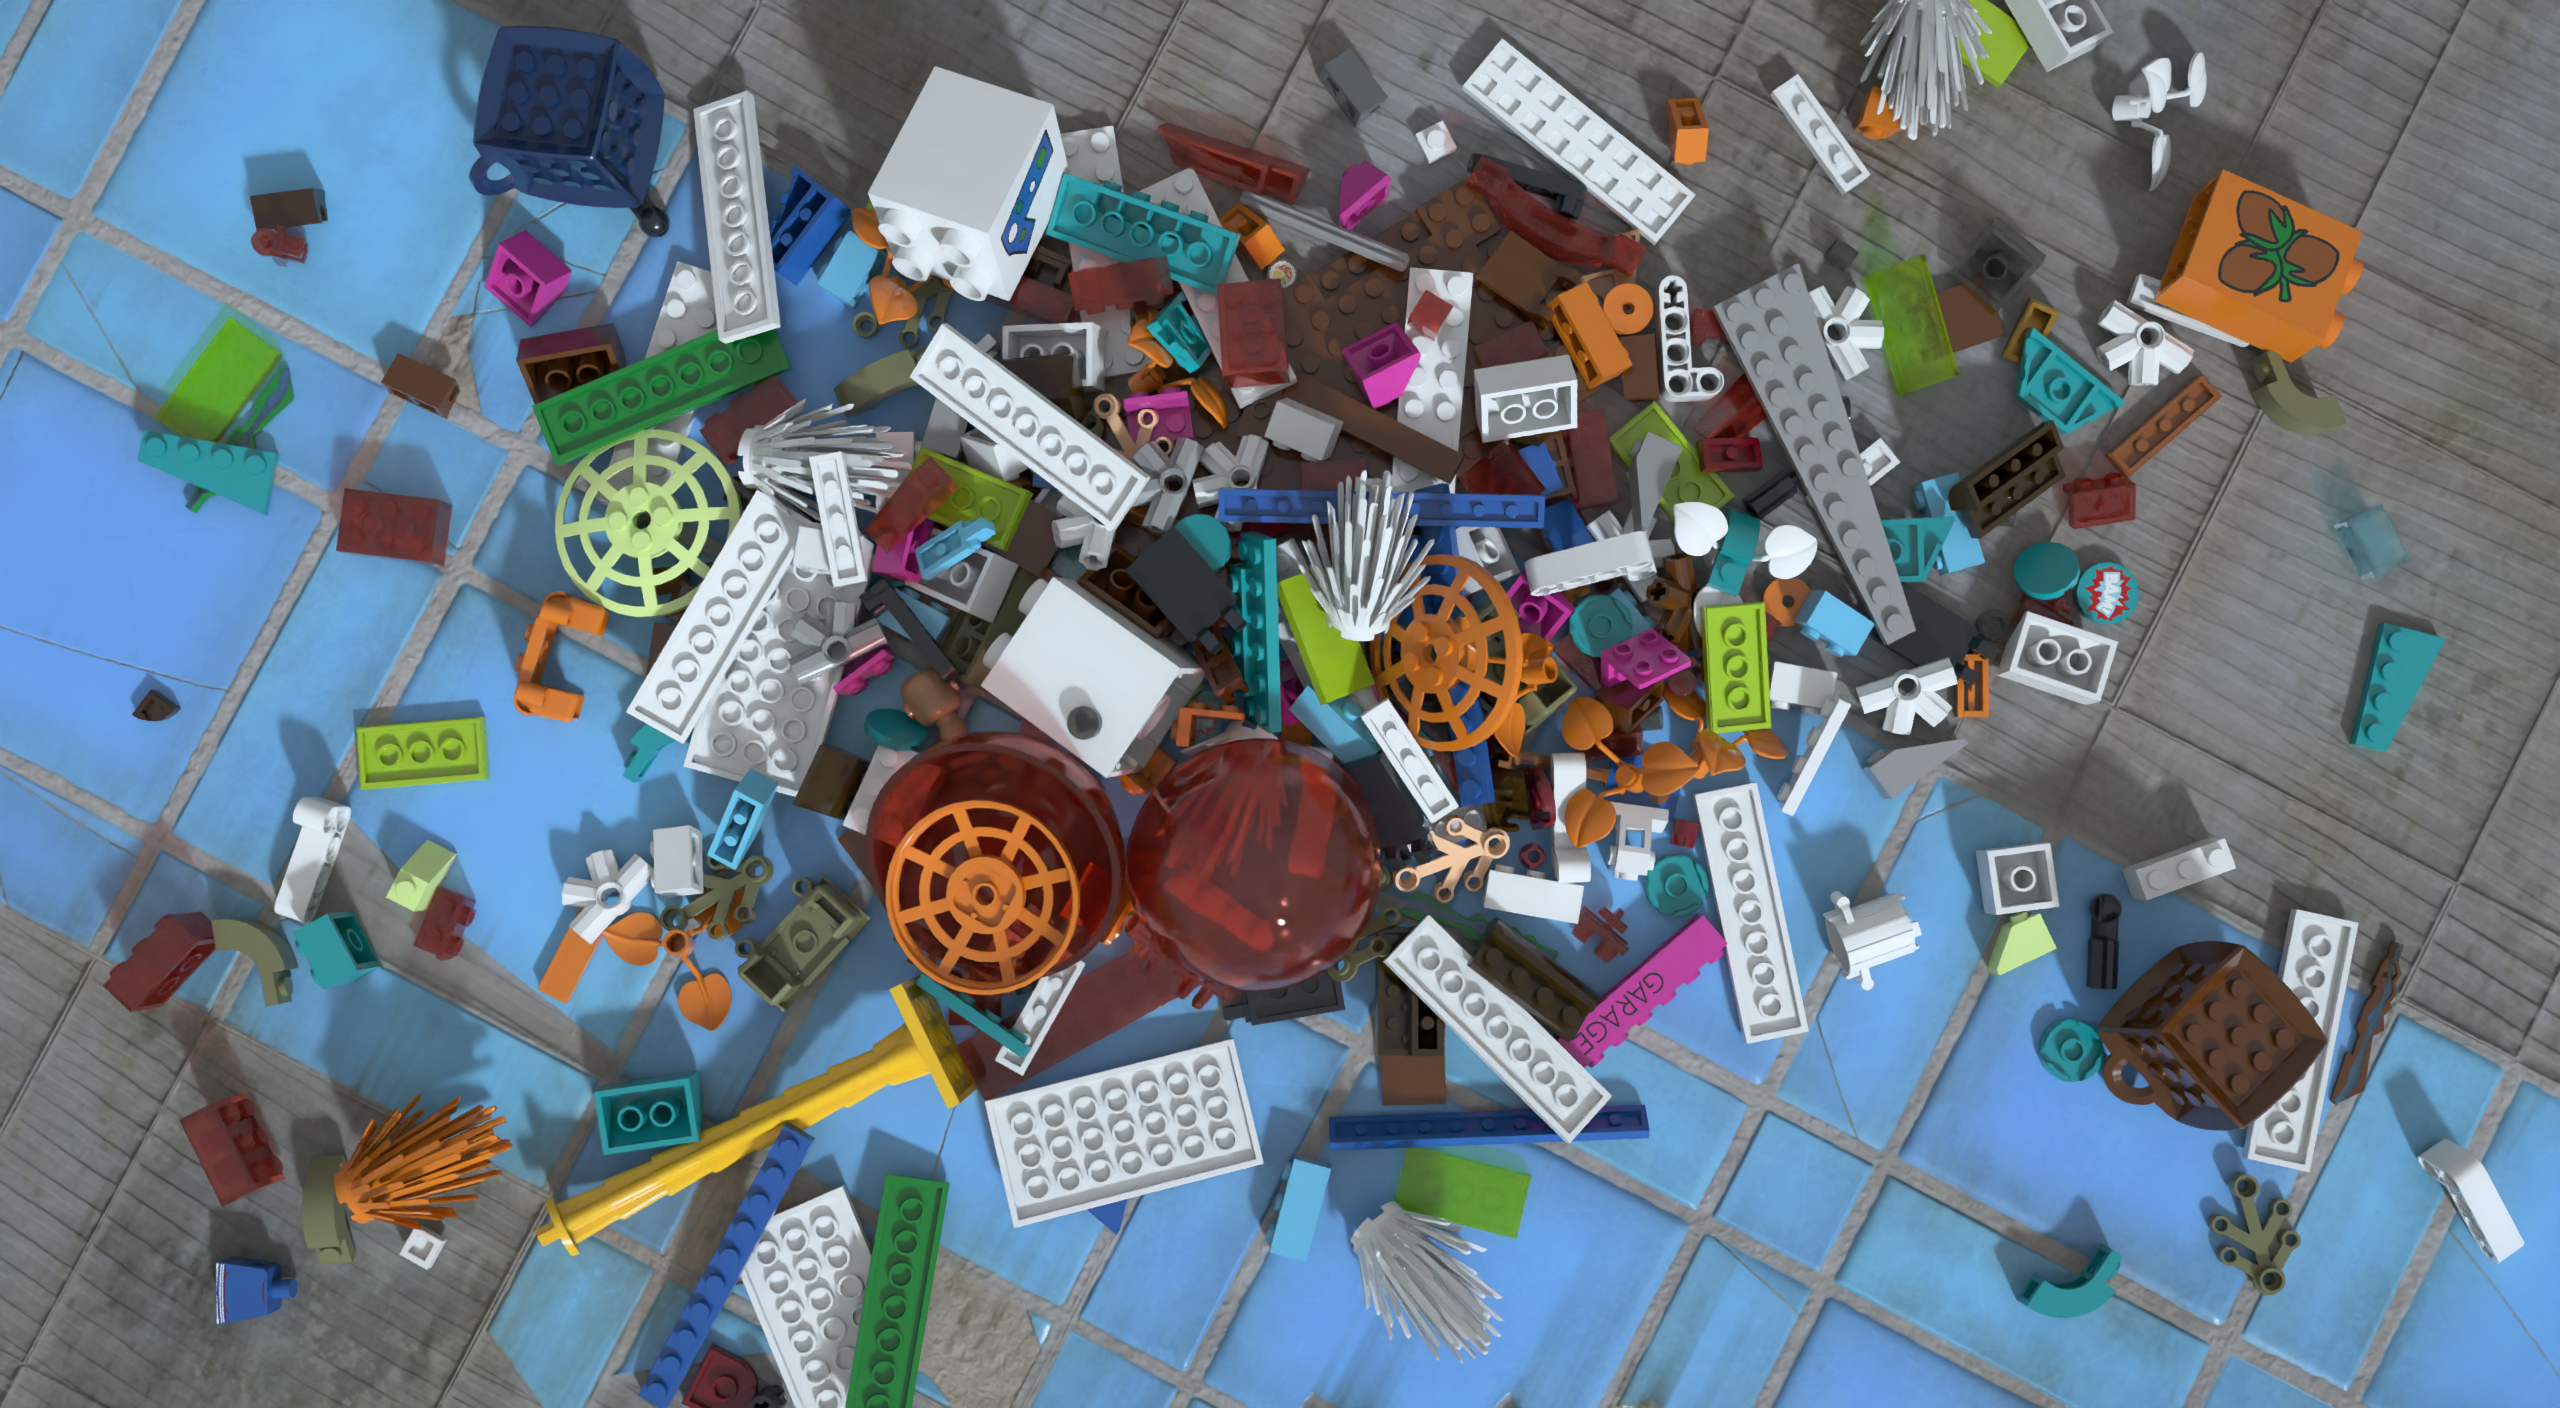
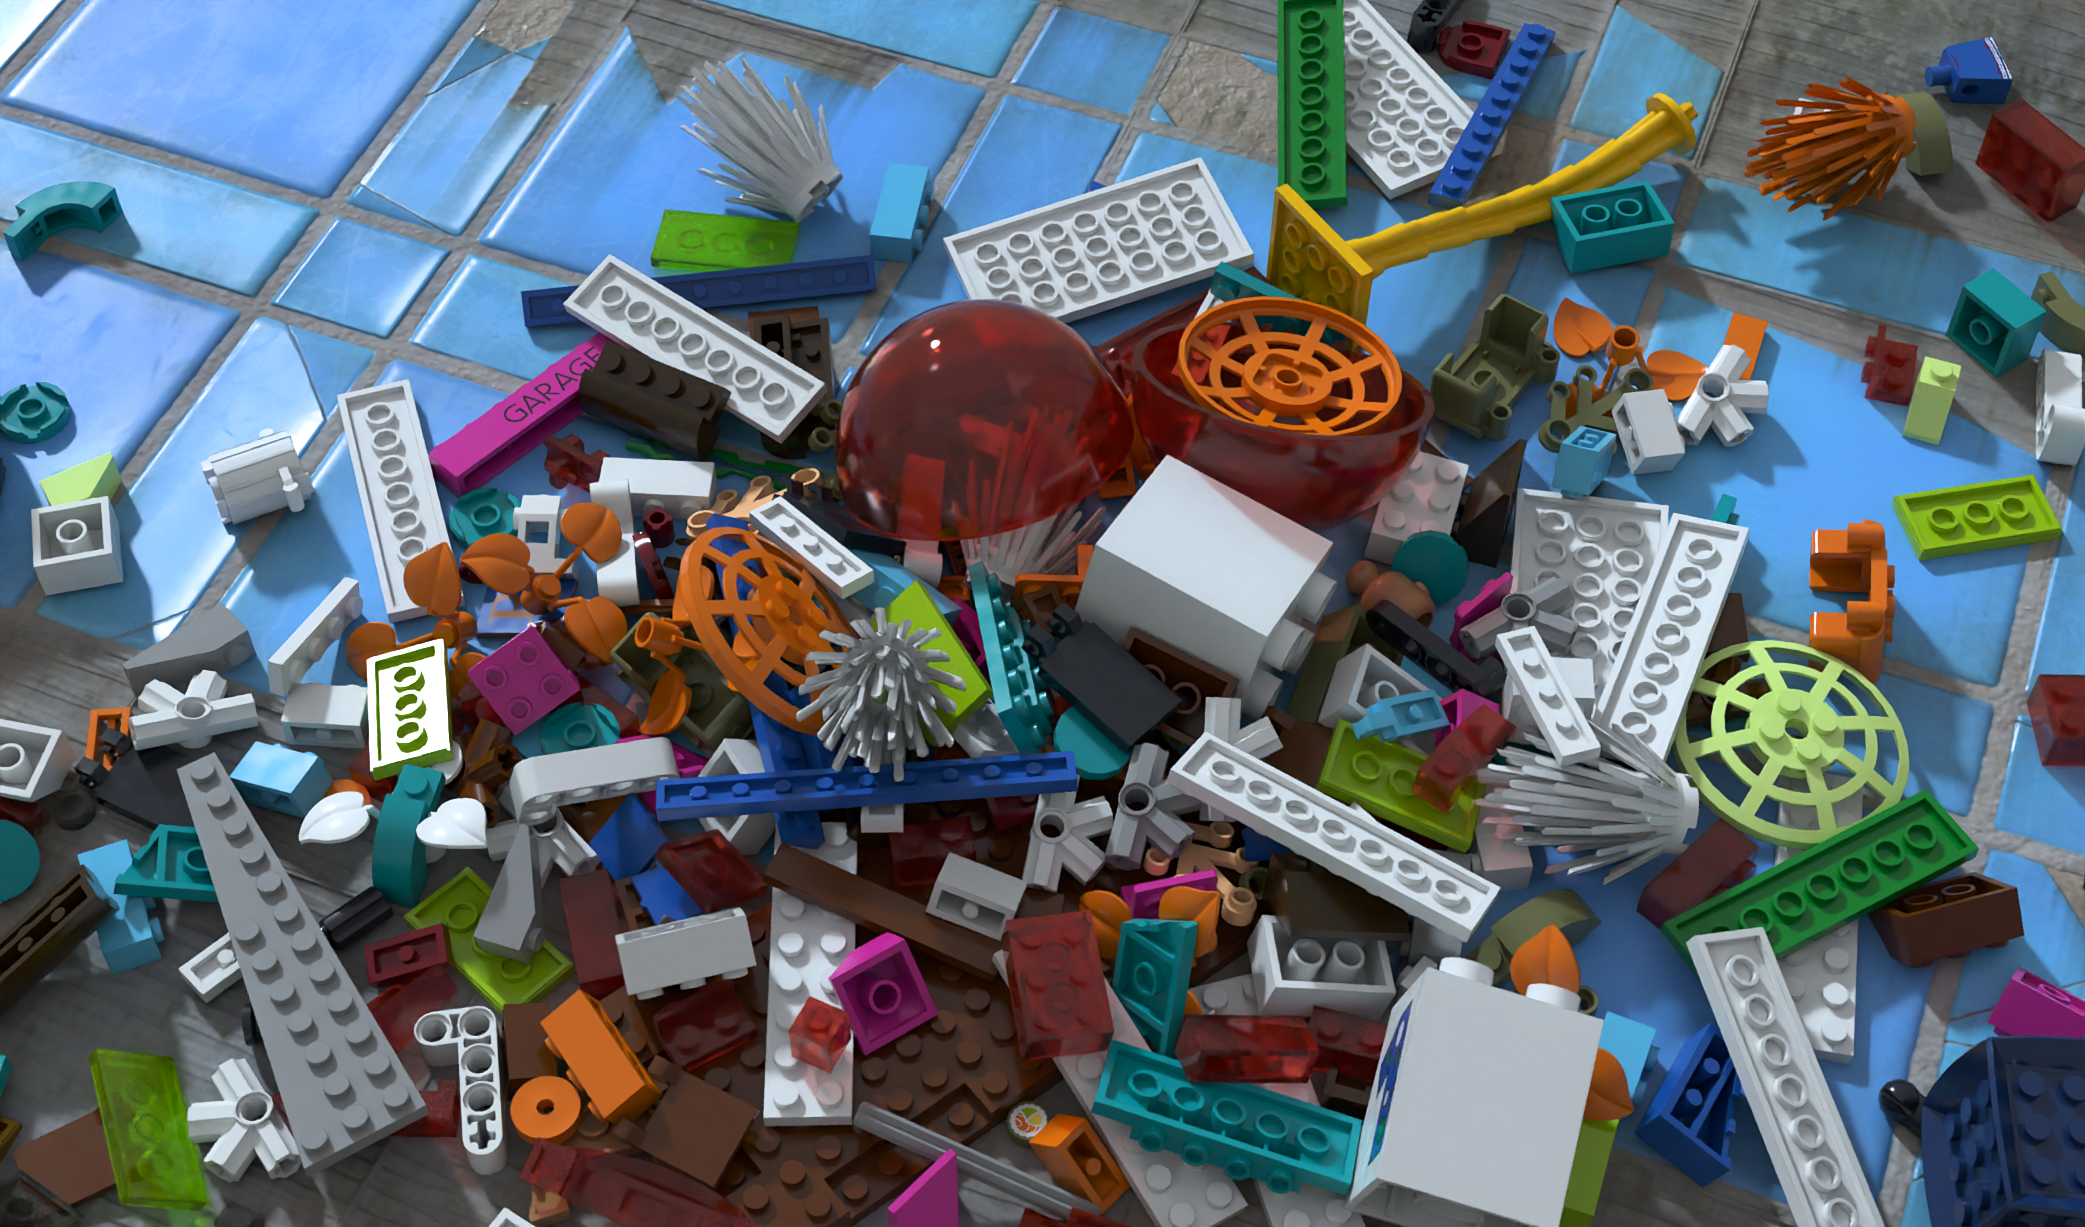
camera: 175 degrees right, 35 degrees down
clear smoke tile [1067,706,1102,740] -> none

